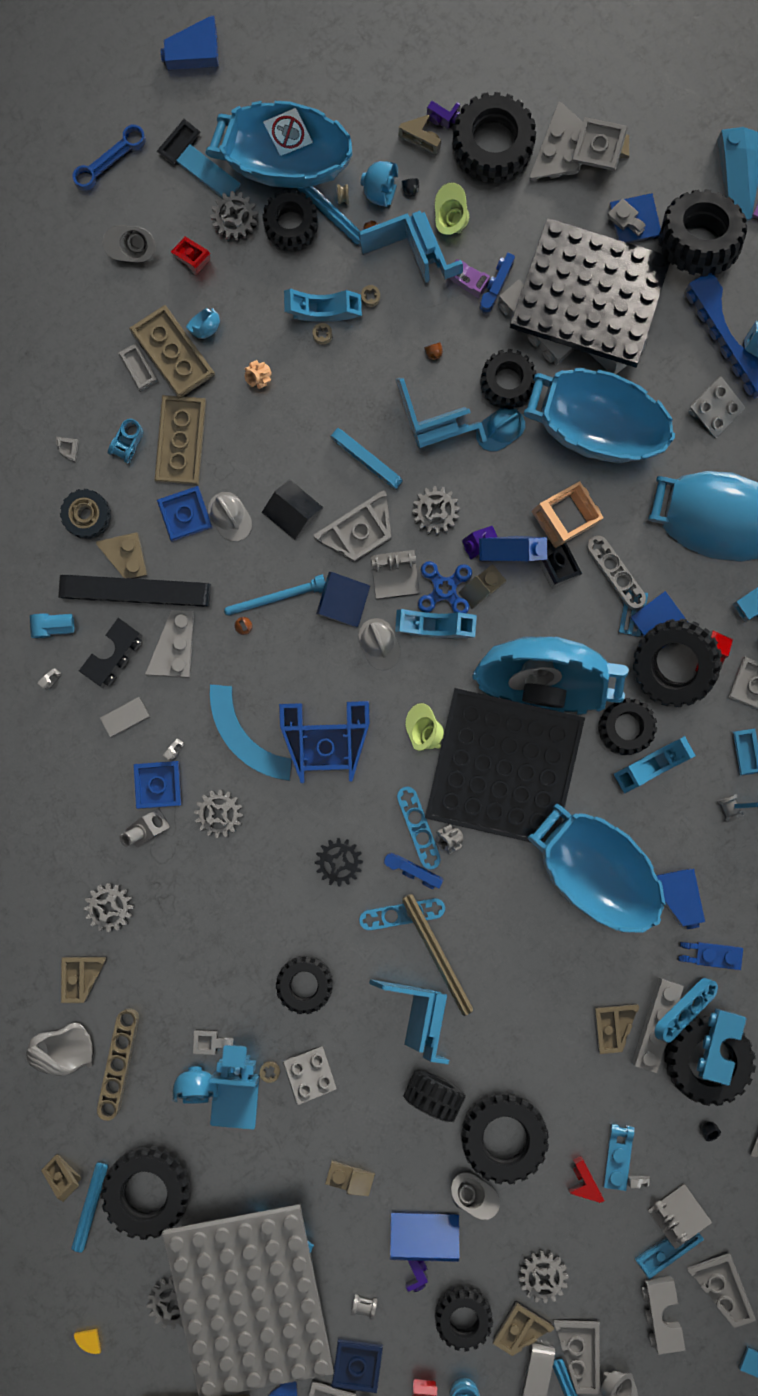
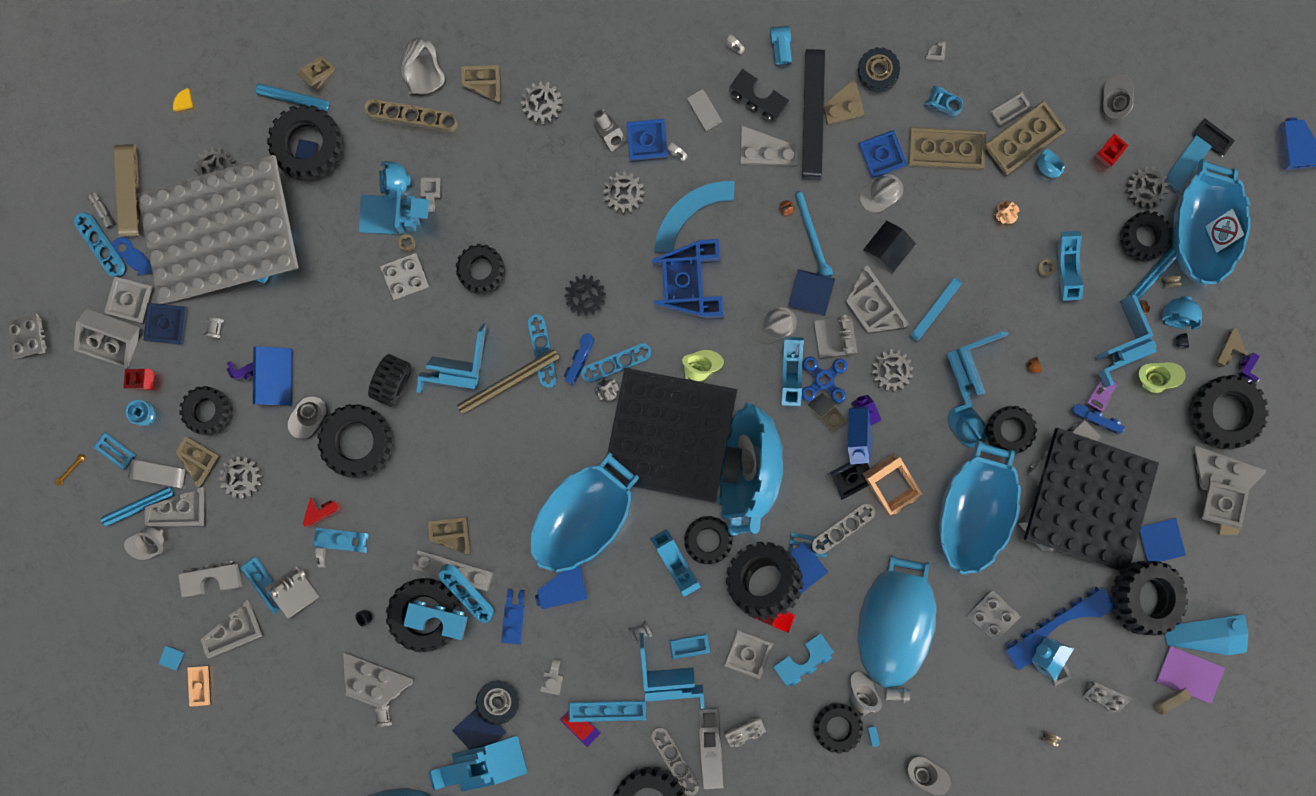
camera: 90 degrees right, 0 degrees up
blue piece [72,125,146,191] -> none
dark tan slope [325,1161,375,1196] -> none
dark tan bush [361,285,380,307] -> none
light grey plate [607,198,646,236] -> none
none -> blue tile [295,139,318,159]

